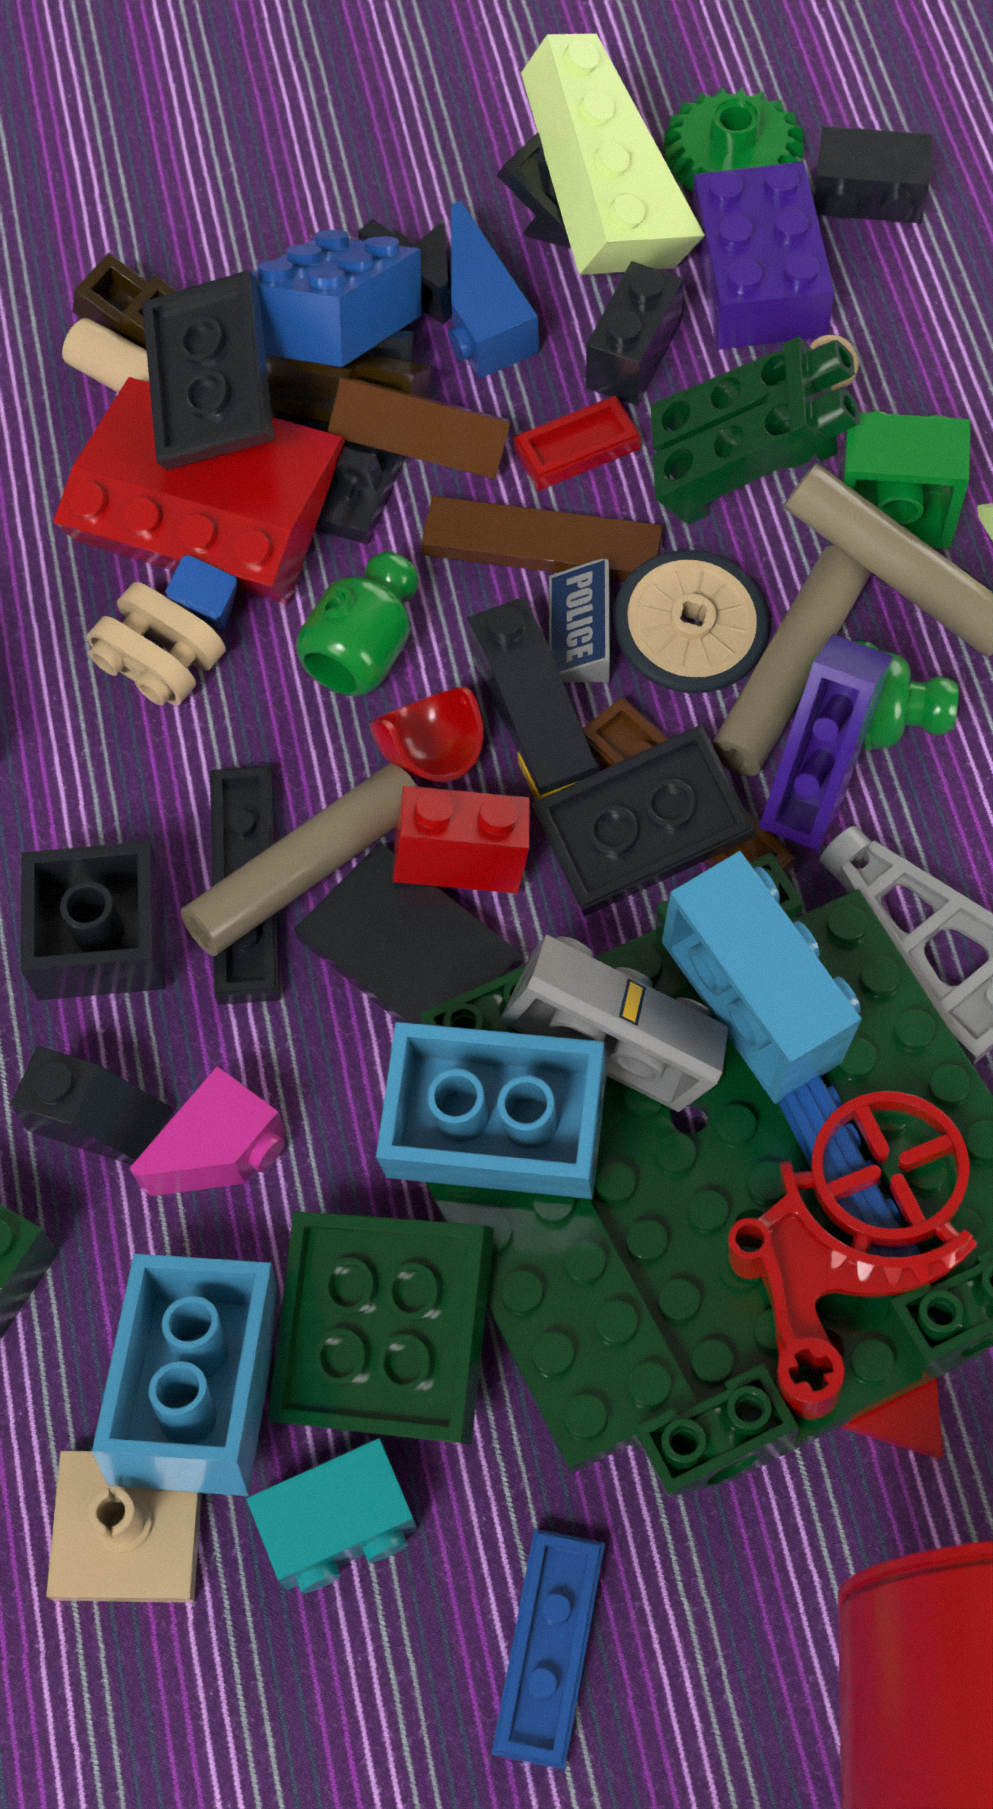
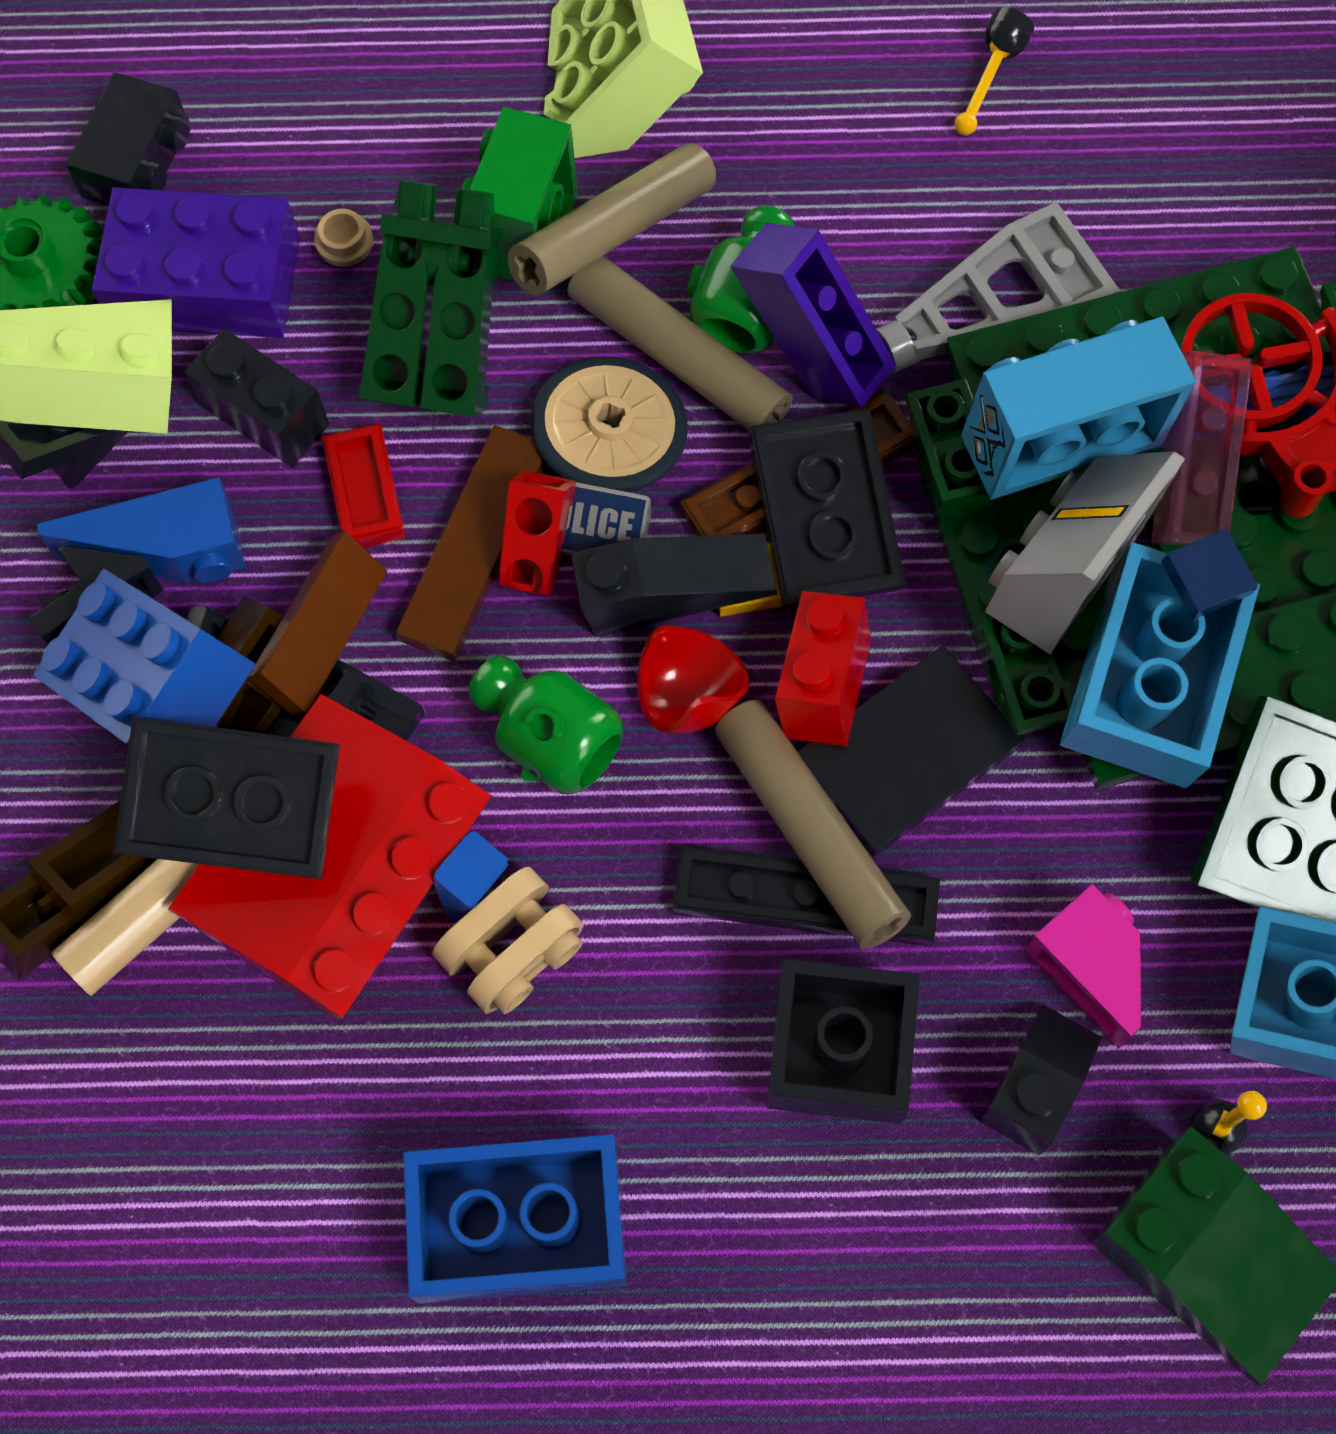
camera: 80 degrees left, 5 degrees up
none -> red leg [499,470,576,597]
none -> clear pink slope [1152,351,1253,547]
none -> dark blue tile [1161,528,1258,620]
none -> hinge [1188,1091,1267,1155]

